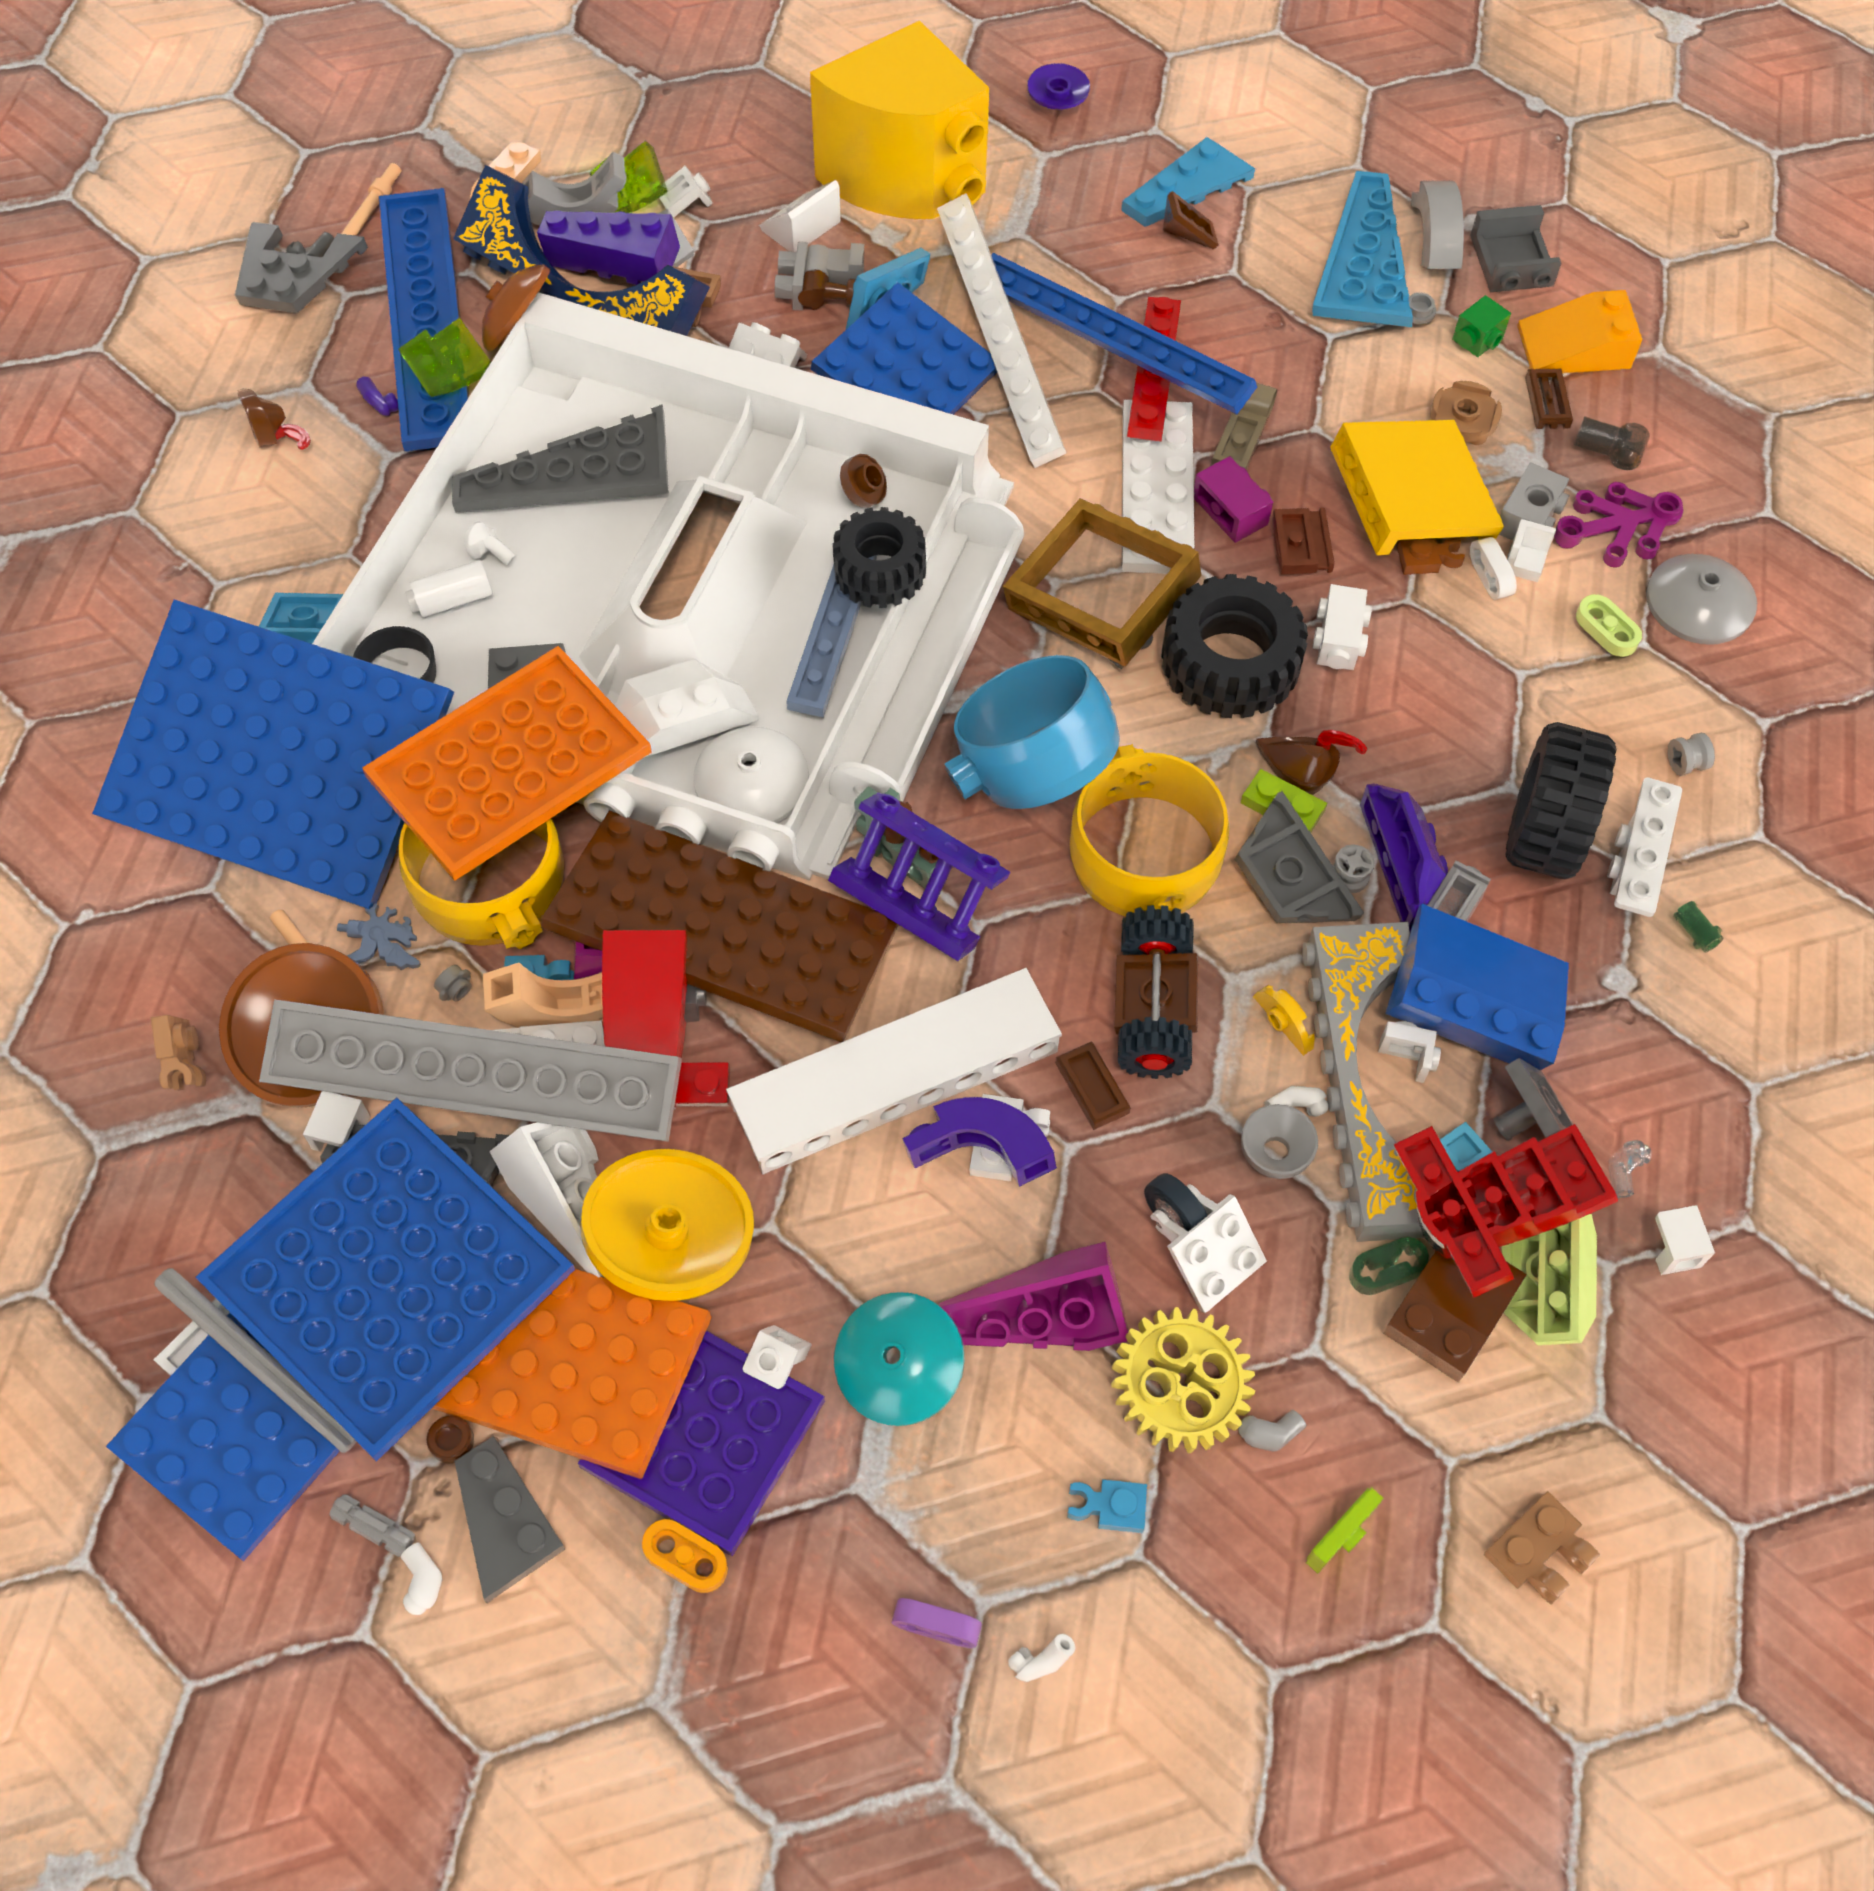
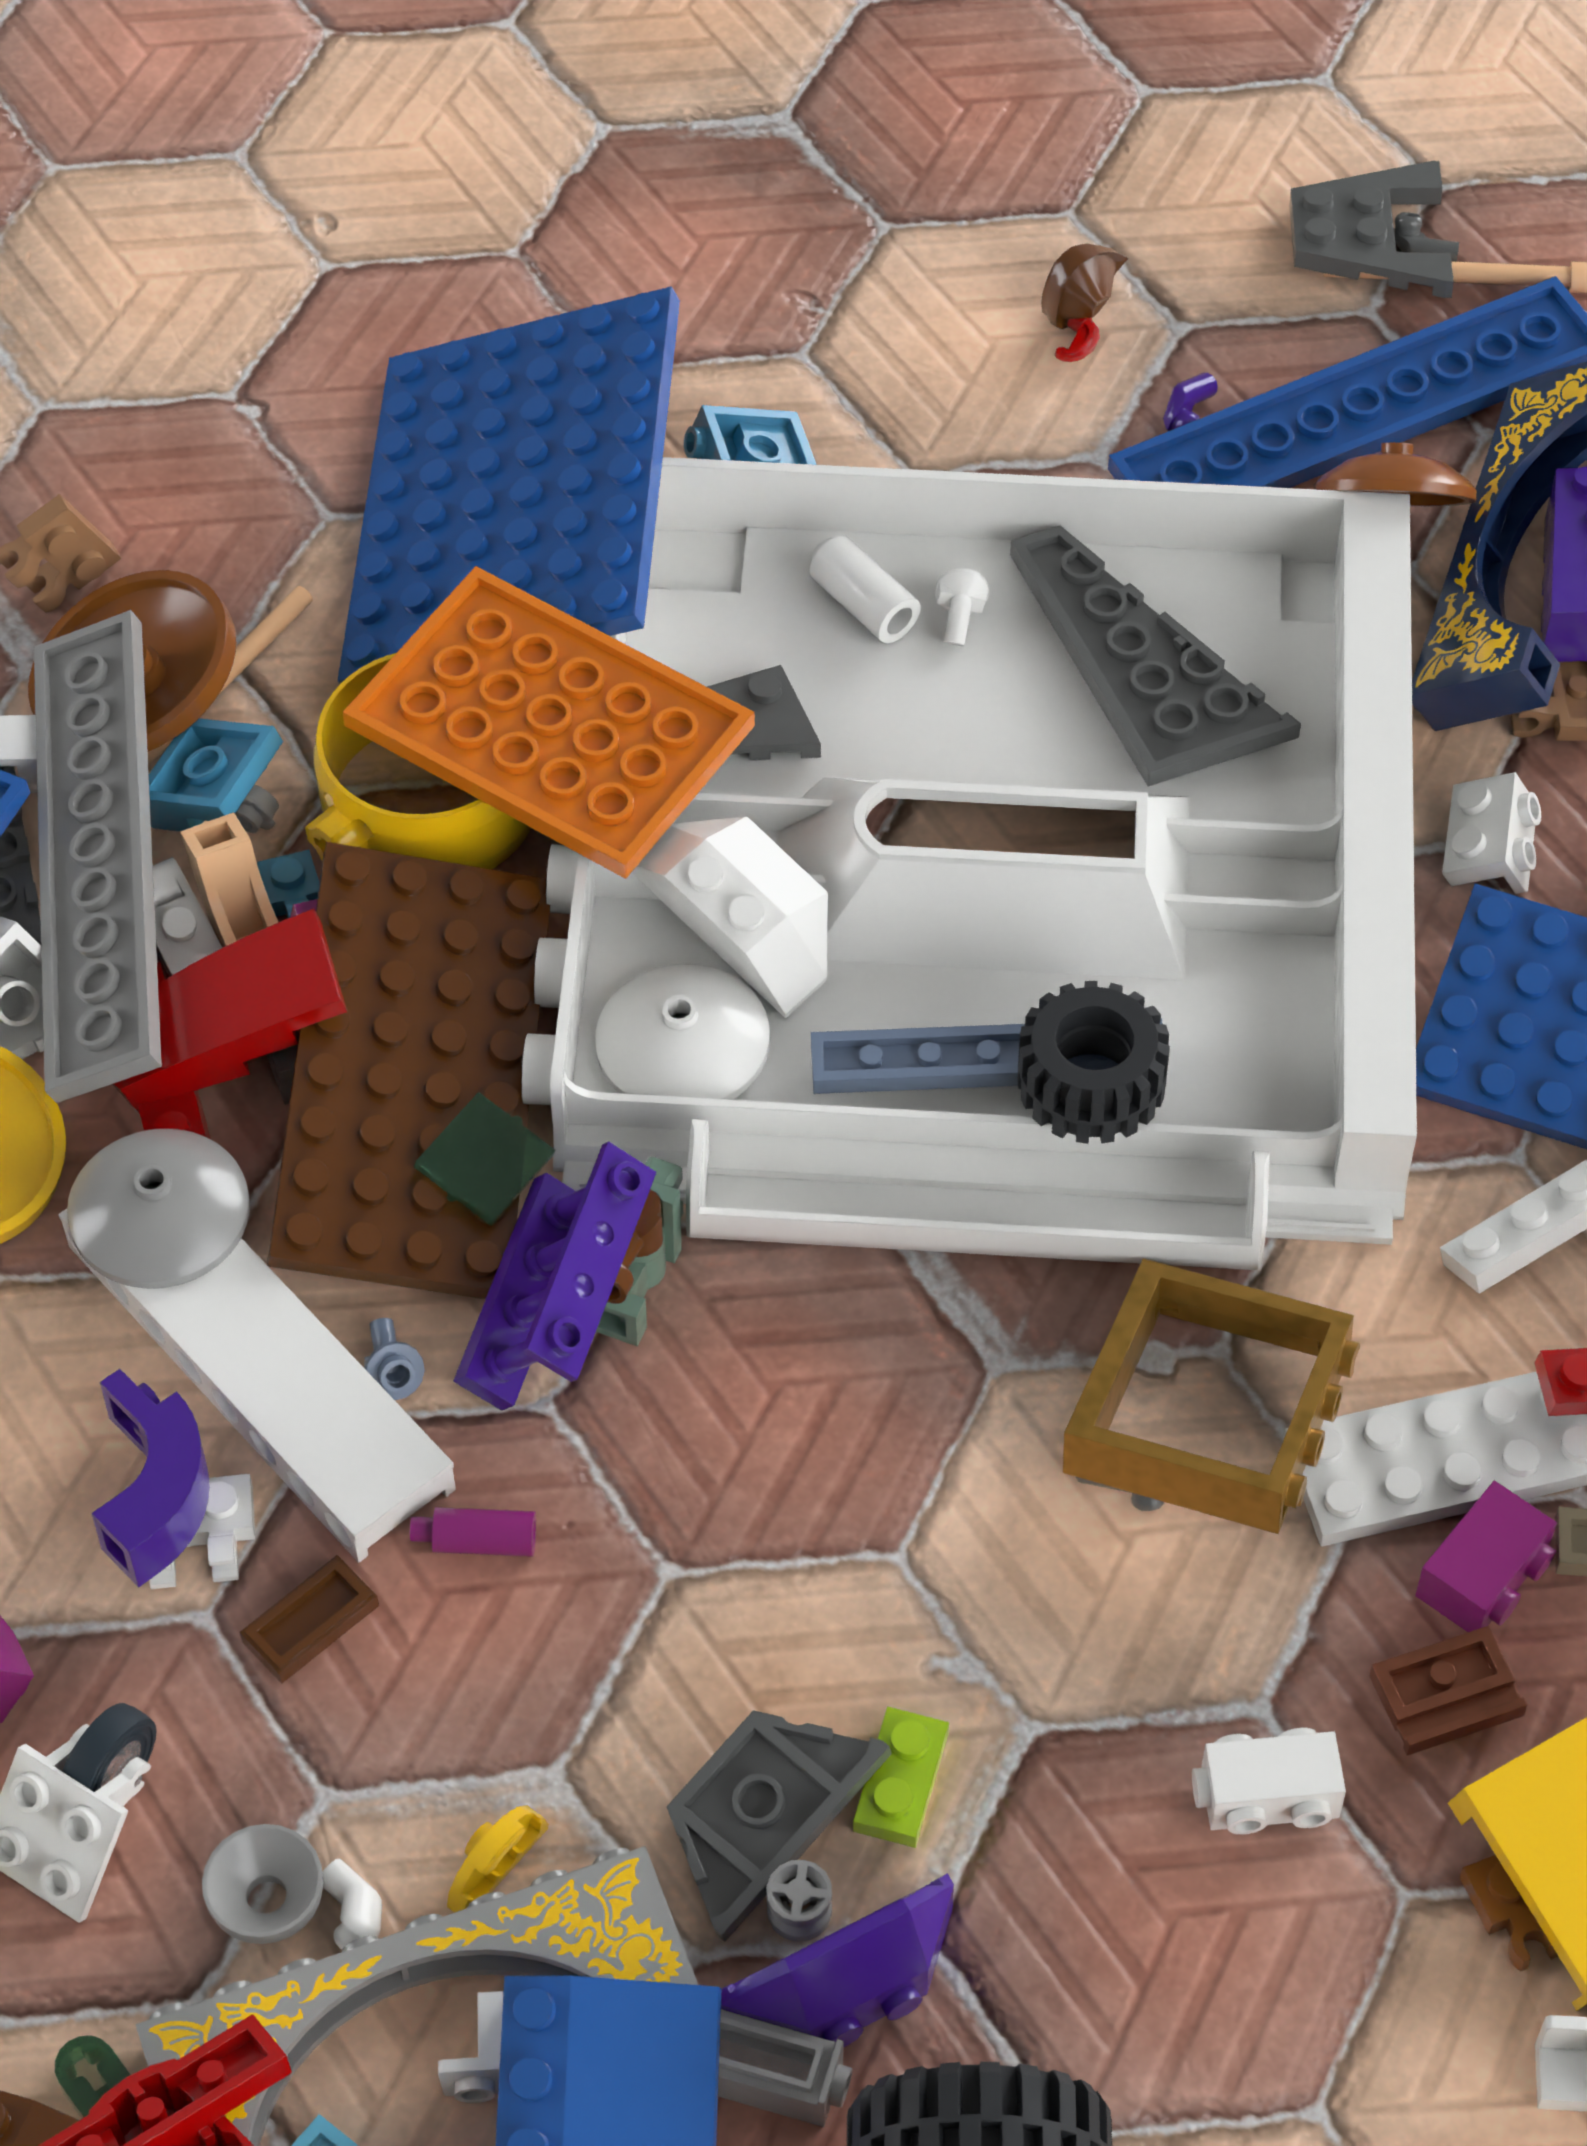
camera: 75 degrees right, 5 degrees down
sand blue piece [337,903,421,970] -> none
black tyre [353,626,436,683] -> none
clear neon green slope [398,317,491,397] -> none
reddish brown plate [840,454,887,508] -> none
dark azure cylinder [944,655,1120,809] -> none
yellow cylinder [1070,744,1229,917] -> none
plate [1114,905,1198,1079] -> none
black tyre [1161,574,1308,718] -> none
reddish brown piece [1256,730,1367,795] -> none
white beam [1470,537,1517,600] -> none
none -> light grey dish [67,1129,250,1289]
none -> dark azure plate [149,718,283,832]
none -> sand blue plate [364,1318,425,1400]
none -> magenta cylinder [410,1507,536,1557]
none -> clear green piece [414,1092,556,1226]

